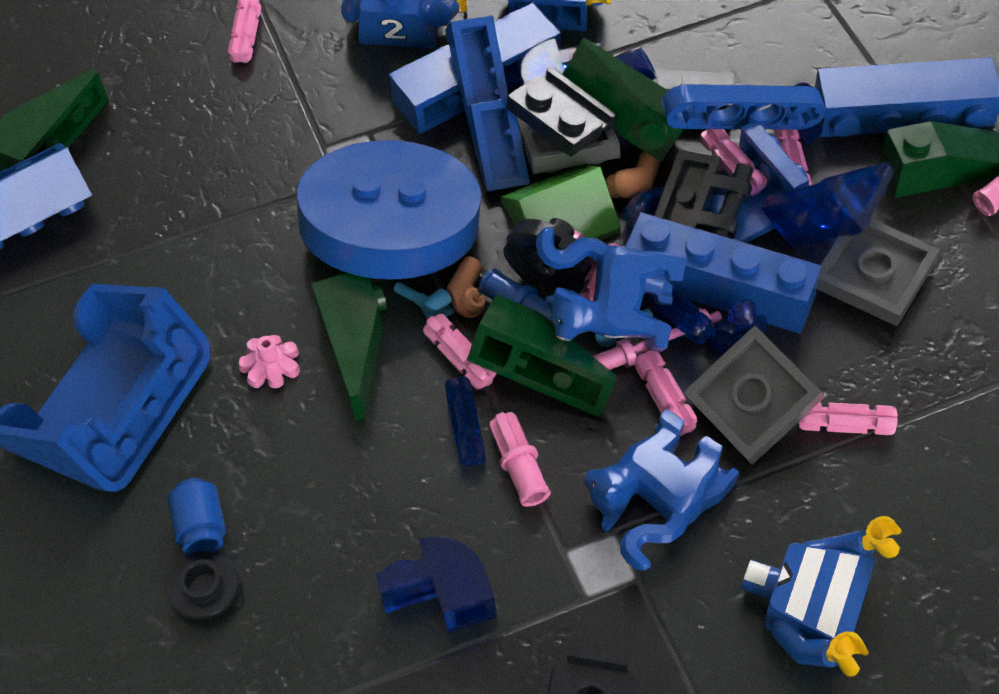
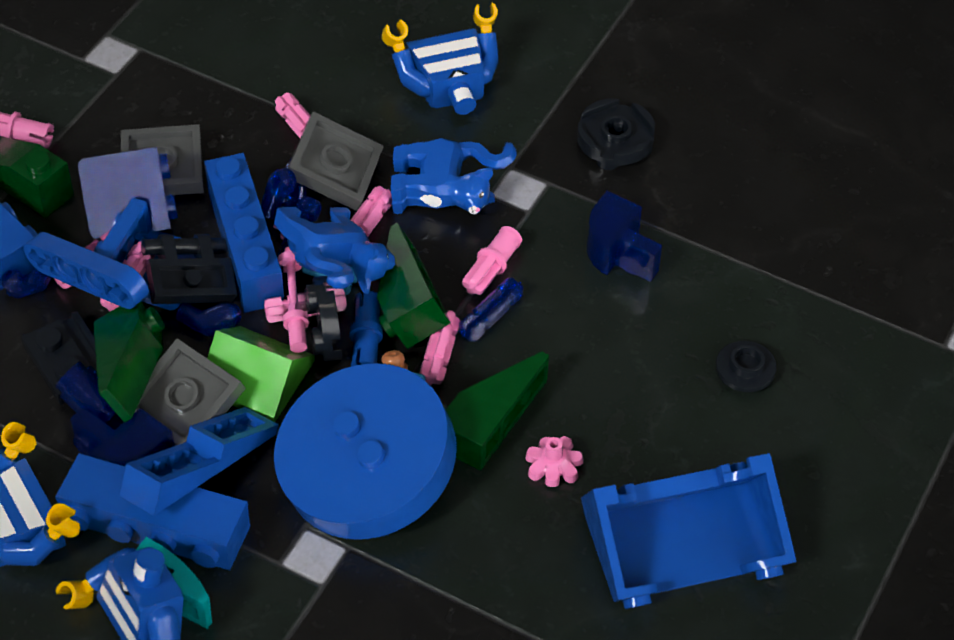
camera: 135 degrees left, 5 degrees down
blue brick [167,478,226,556] -> none
plate [506,67,616,157] -> none
nougat arm [605,151,661,199] -> none
none -> teal slope [136,537,212,629]

